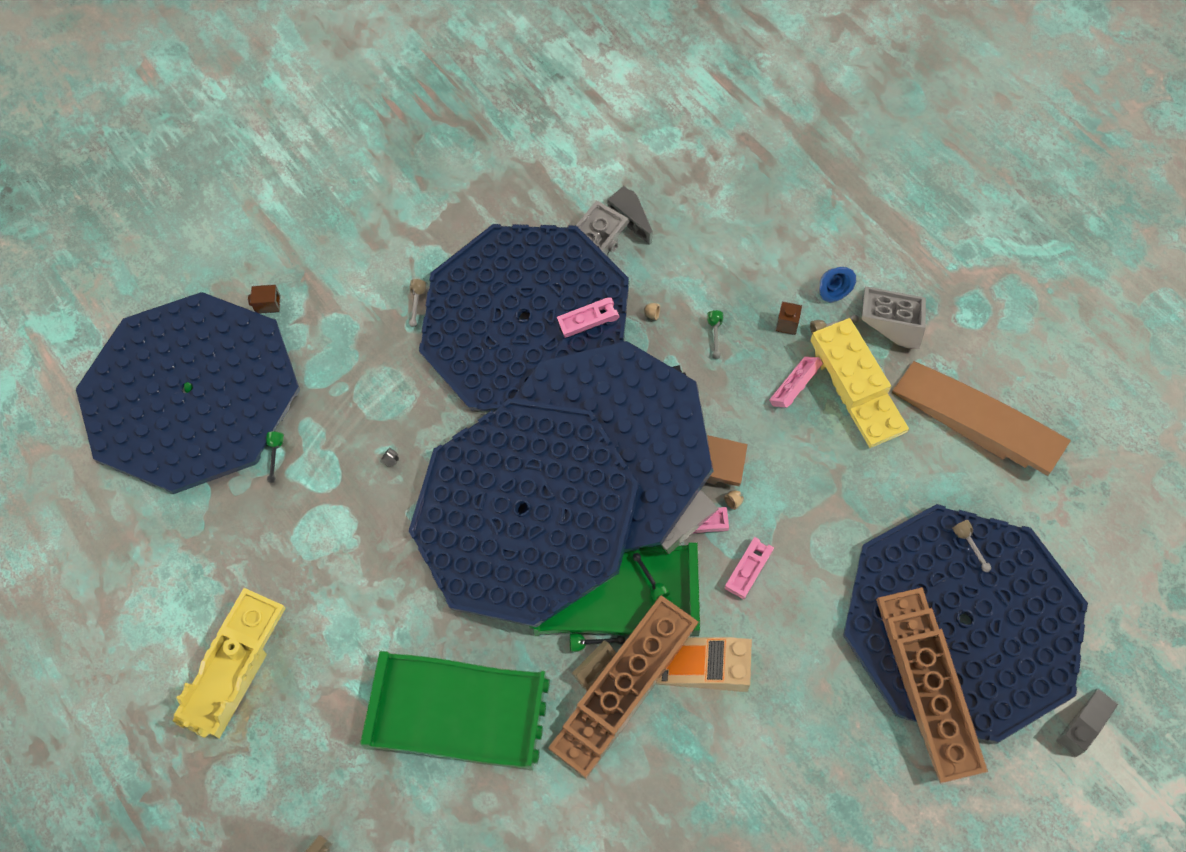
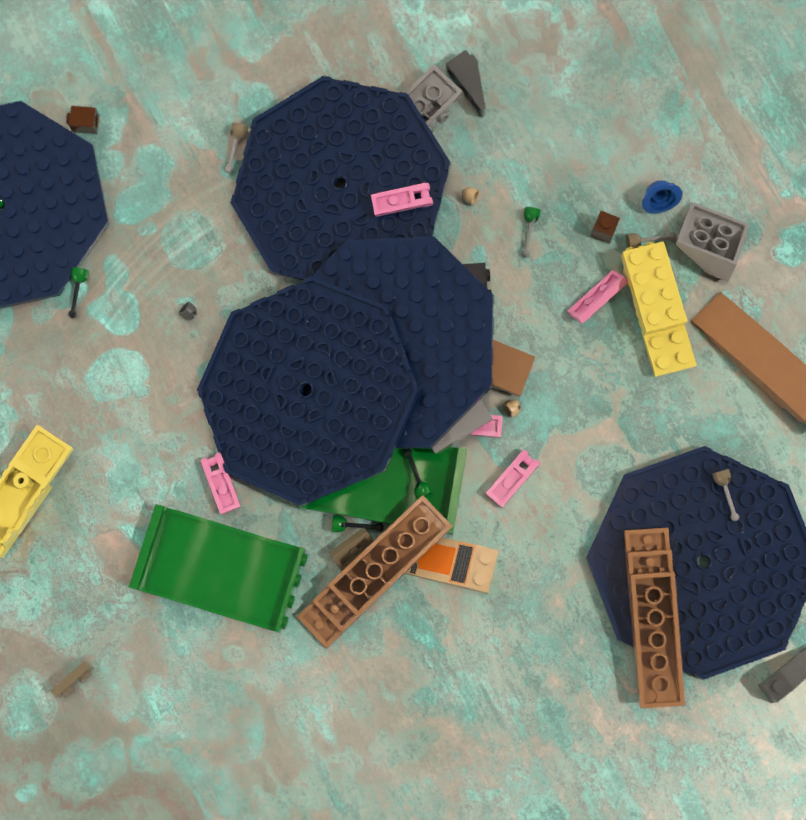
camera: 10 degrees right, 15 degrees up
none -> bright pink plate [200,453,241,515]

